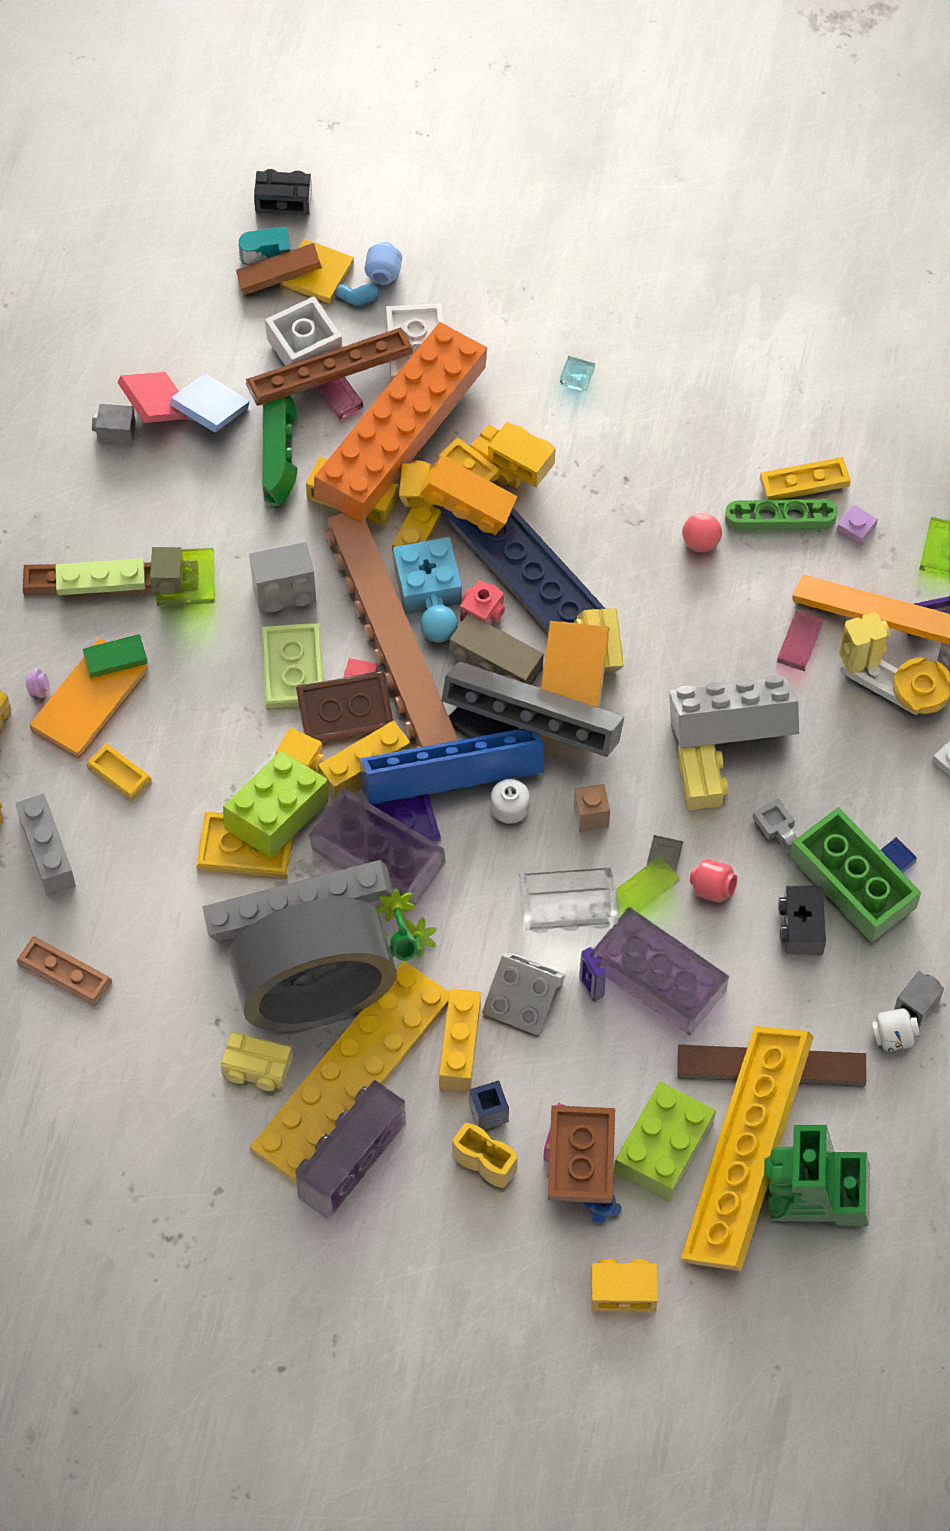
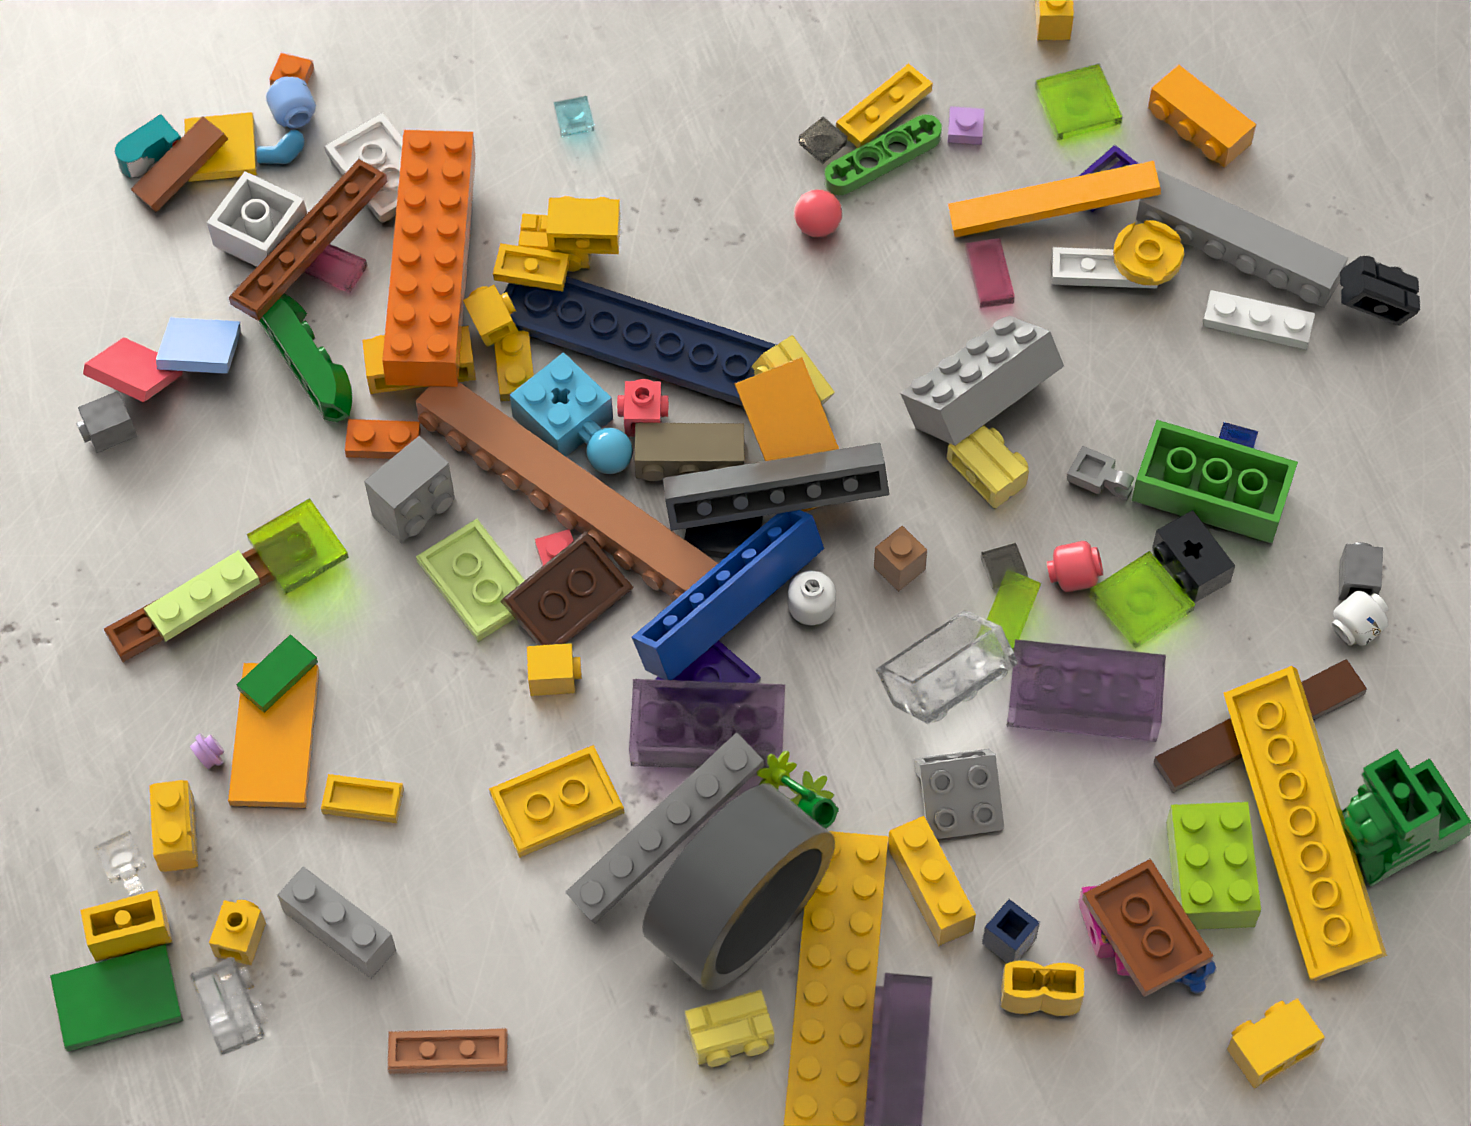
camera: 30 degrees left, 0 degrees up
olive brick [150,547,184,595] -> none
lime brick [223,751,328,858] -> none
black brick [254,169,312,214] -> none
yellow brick [318,720,411,803] -> none
light orange brick [420,455,517,535] -> none
tile [579,946,607,1001] -> none
light yellow brick [839,612,890,675] -> none
none -> orange plate [269,53,314,86]
none -> orange plate [345,419,421,459]
none -> clear smoke plate [799,117,847,164]
none -> clear neon green tile [1090,551,1195,648]

